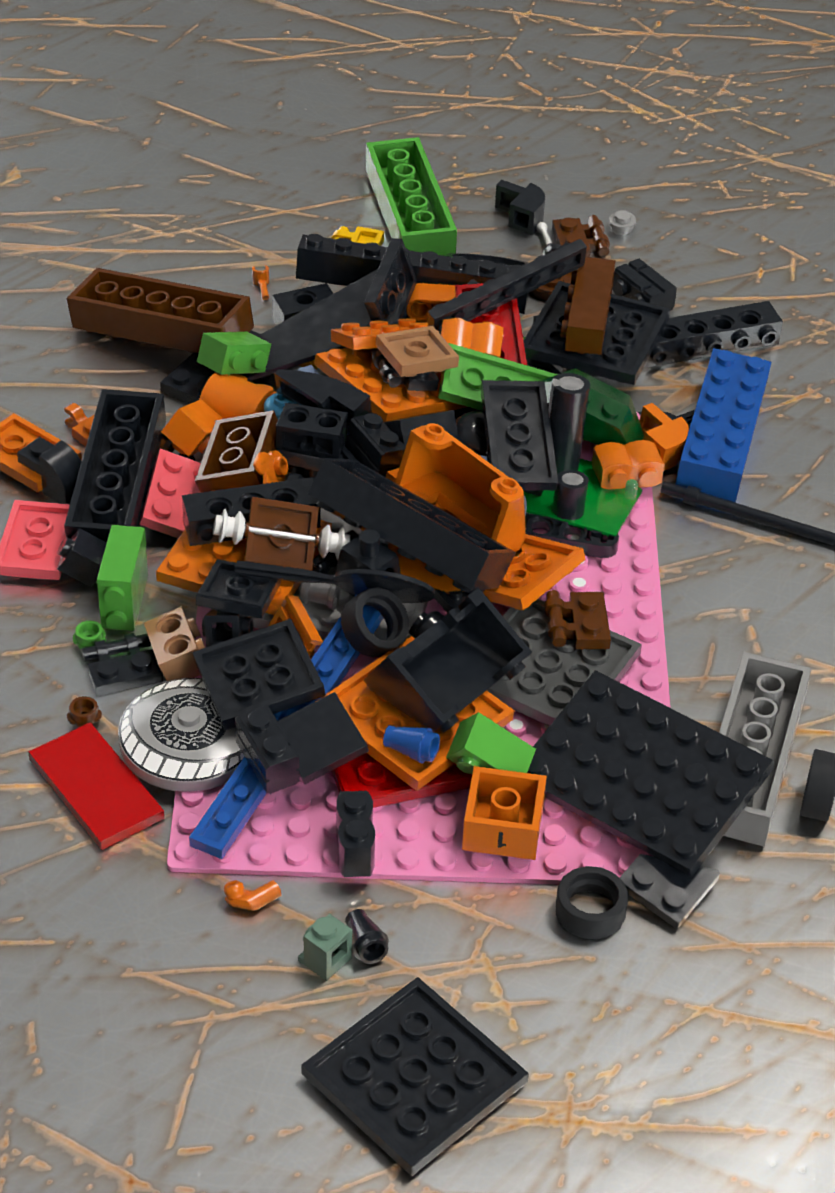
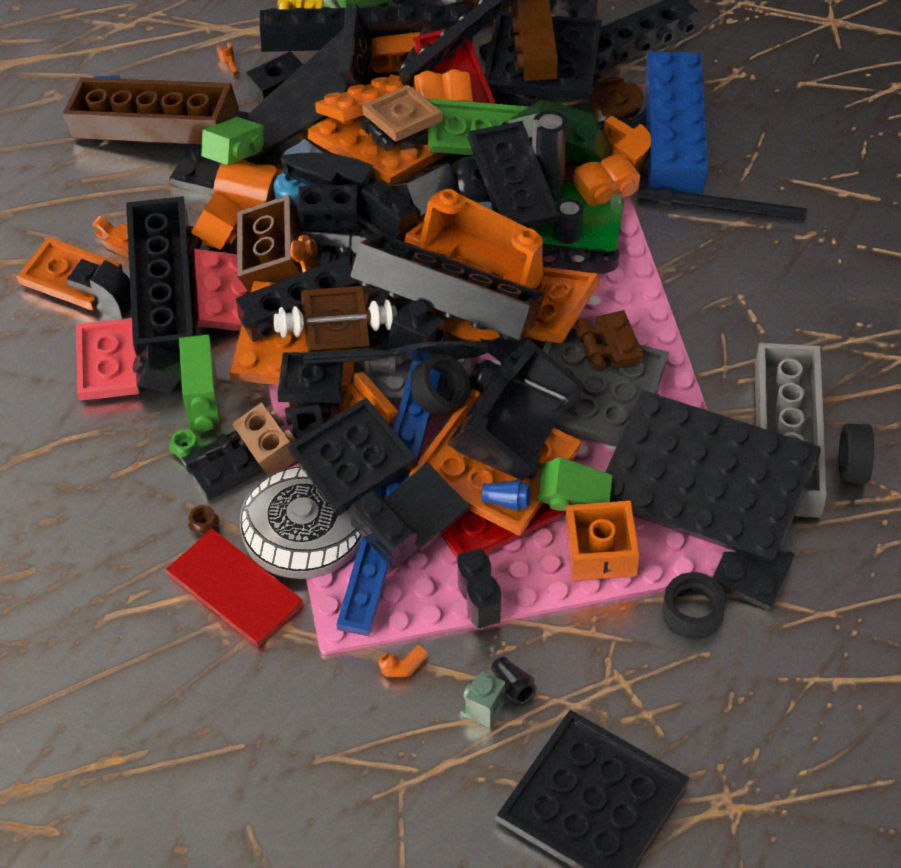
camera: 10 degrees left, 10 degrees up
none -> reddish brown tile [589,77,643,120]

